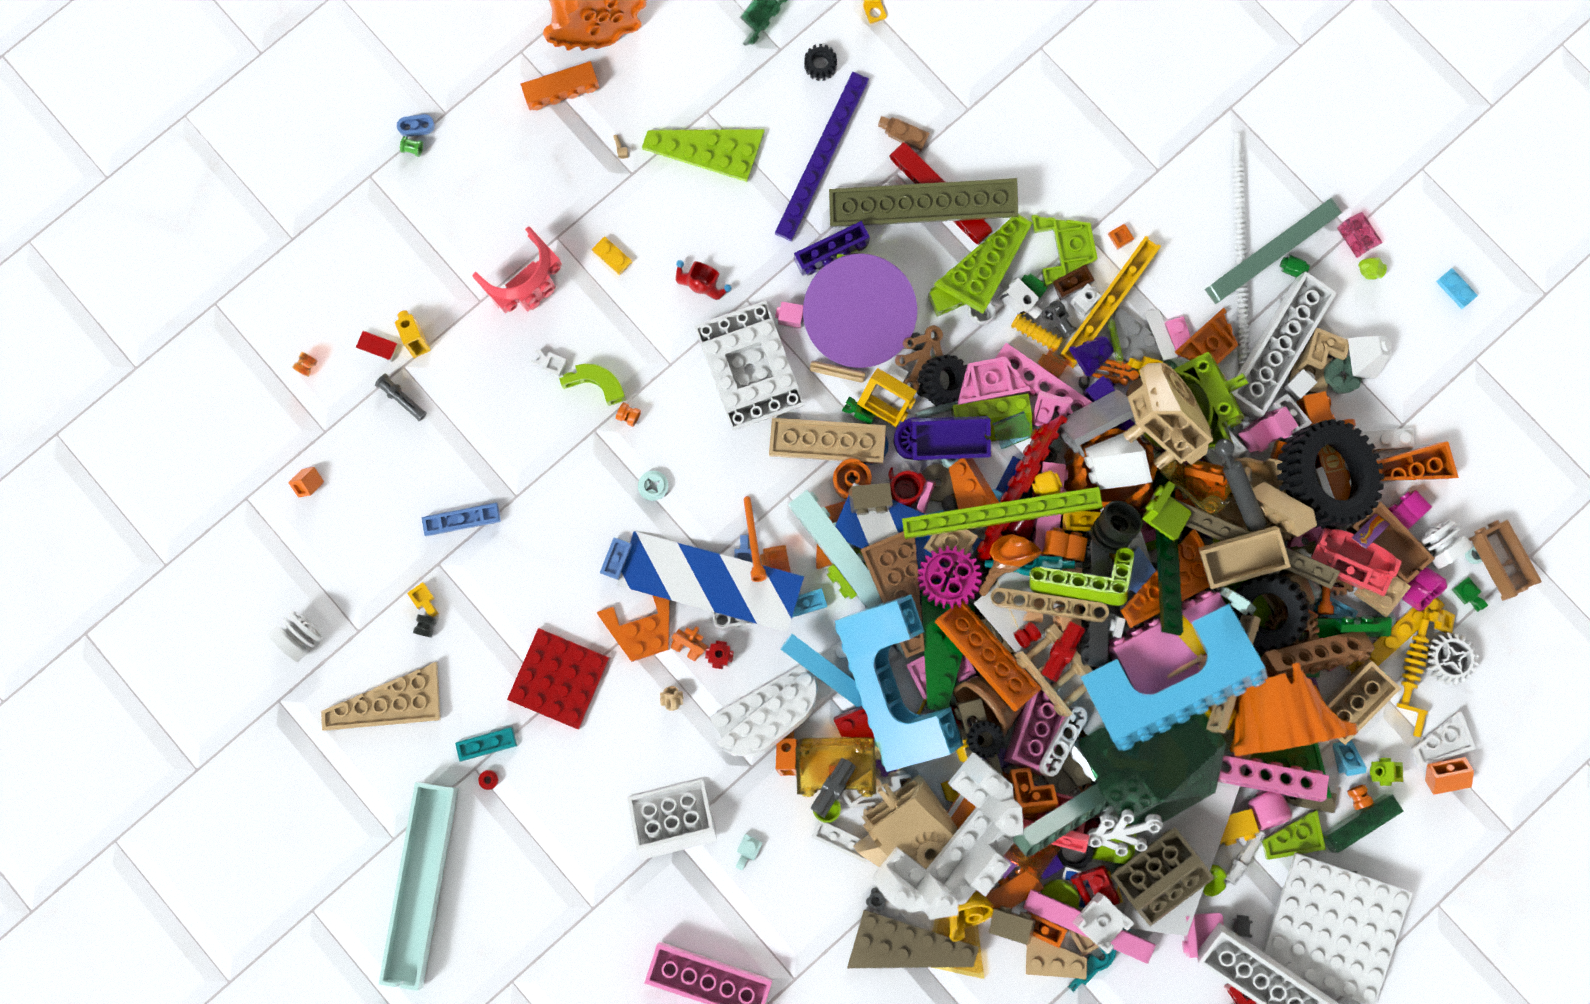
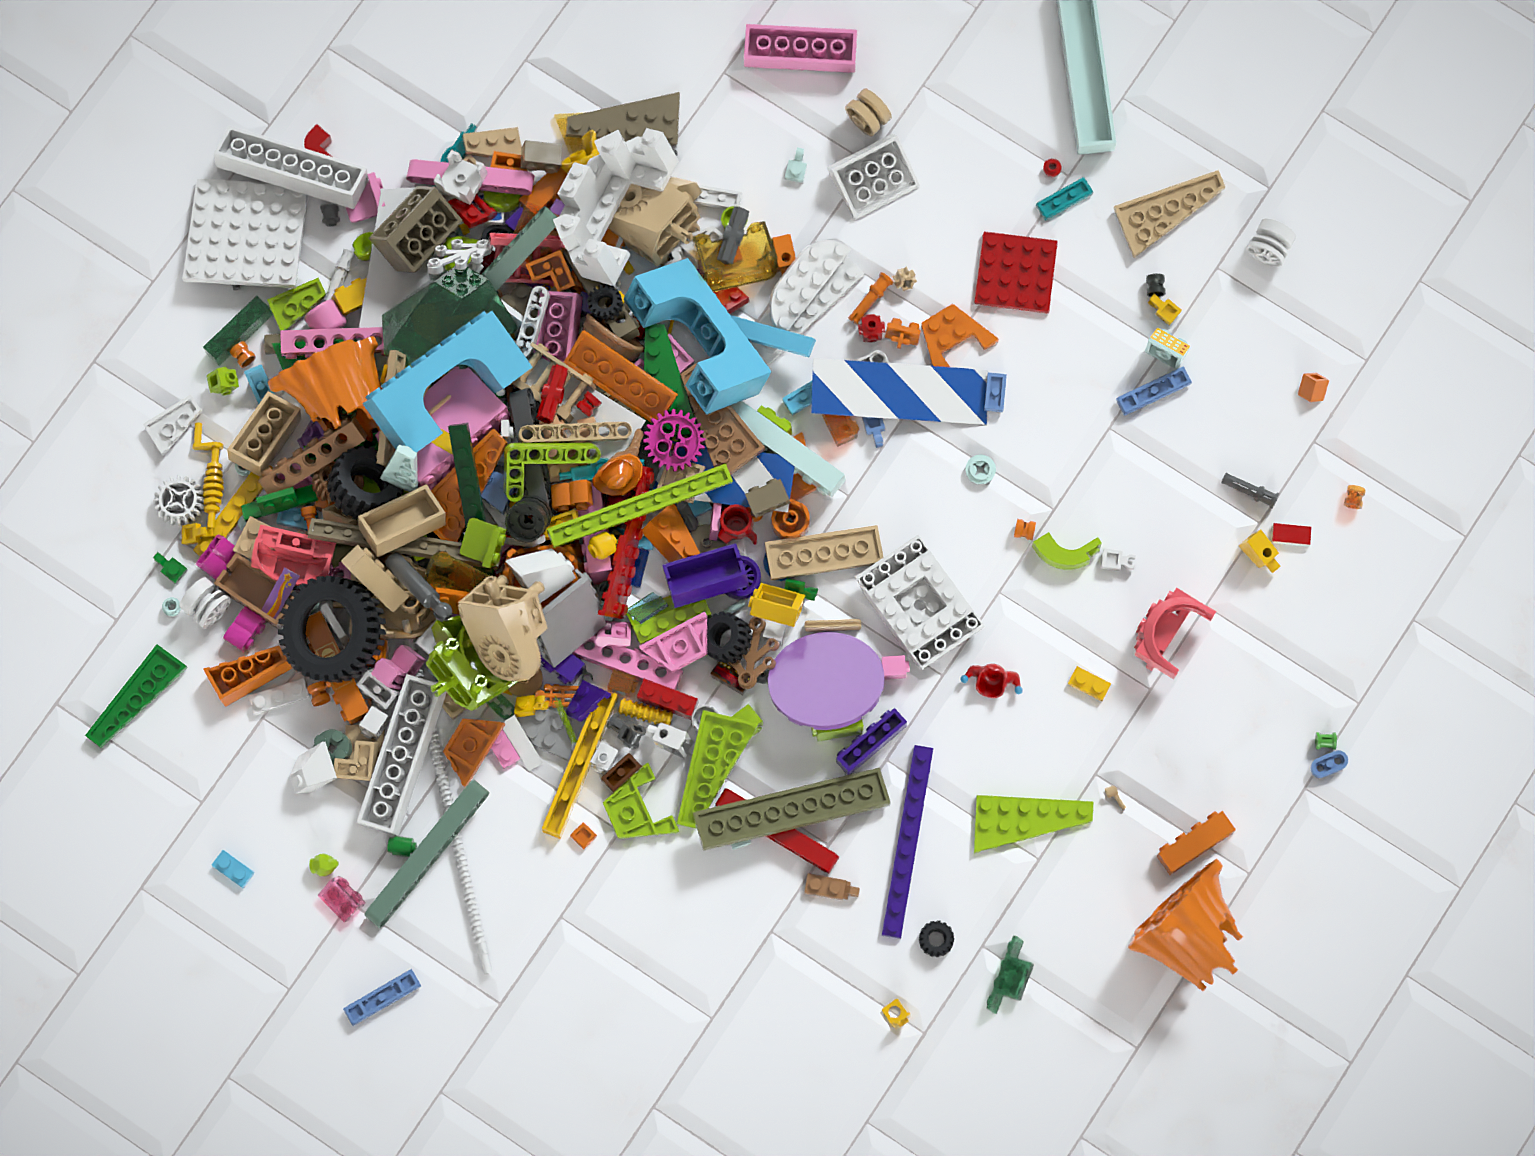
camera: 165 degrees right, 5 degrees down
orange piece [743,496,767,582] -> none
green brick [1021,273,1048,300] -> none
orange brick [1425,757,1474,795] -> none
medium nougat door [1468,519,1542,601] -> none
none -> green wing [85,644,188,748]
none -> medium blue plate [343,969,422,1026]
none -> red brick [637,678,699,721]
none -> slope [710,662,750,696]
none -> tan wheel [845,88,892,136]
none -> orange pin [848,272,894,325]
none -> light aqua slope [1145,328,1190,369]

